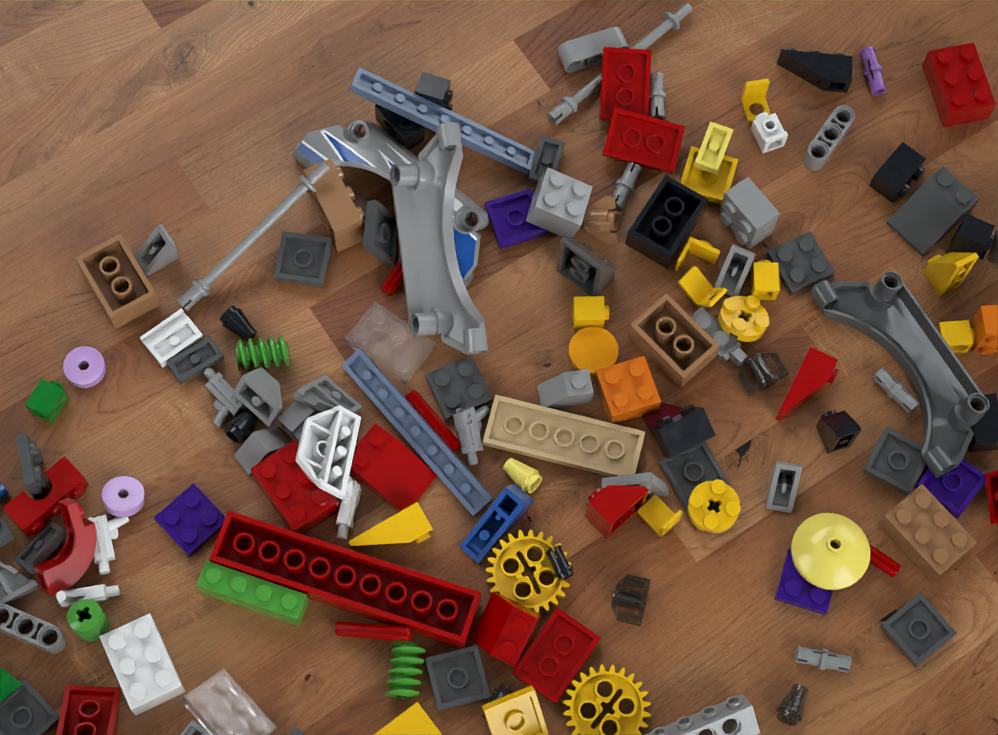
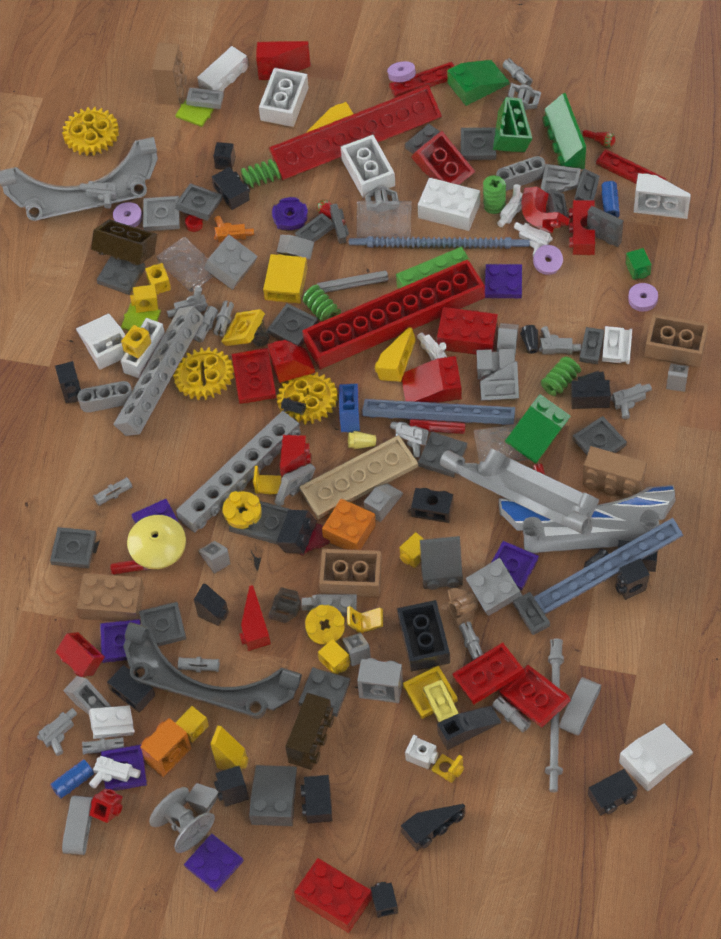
camera: 145 degrees right, 10 degrees down
light grey bar [177,161,330,311] -> none
light grey slope [232,367,283,427] -> none
white wedge [295,405,361,499] -> none
red axle [335,621,412,642] -> none
dark grey plate [362,200,399,267] -> none
light orange tile [568,326,619,376] -> none
clear smoke piece [611,574,651,626] -> none
yellow bracket [675,236,721,271] -> none
clear smoke cone [776,684,808,726] -> none
light grey beam [804,105,855,171] -> none
medium lavender pin [860,46,887,96] -> none
none -> light grey brick [176,411,301,533]
none -> dark brown brick [285,692,334,770]
none -> light grey axle [317,271,388,293]
none -> sand blue hose [349,236,530,249]
none -> black brick [371,882,398,918]
none -> black brick [411,488,454,523]
none -> black slope [437,706,501,750]
none -> green slope [505,394,571,464]
none -> black brick [571,380,611,409]
none -> light grey piece [610,383,652,419]

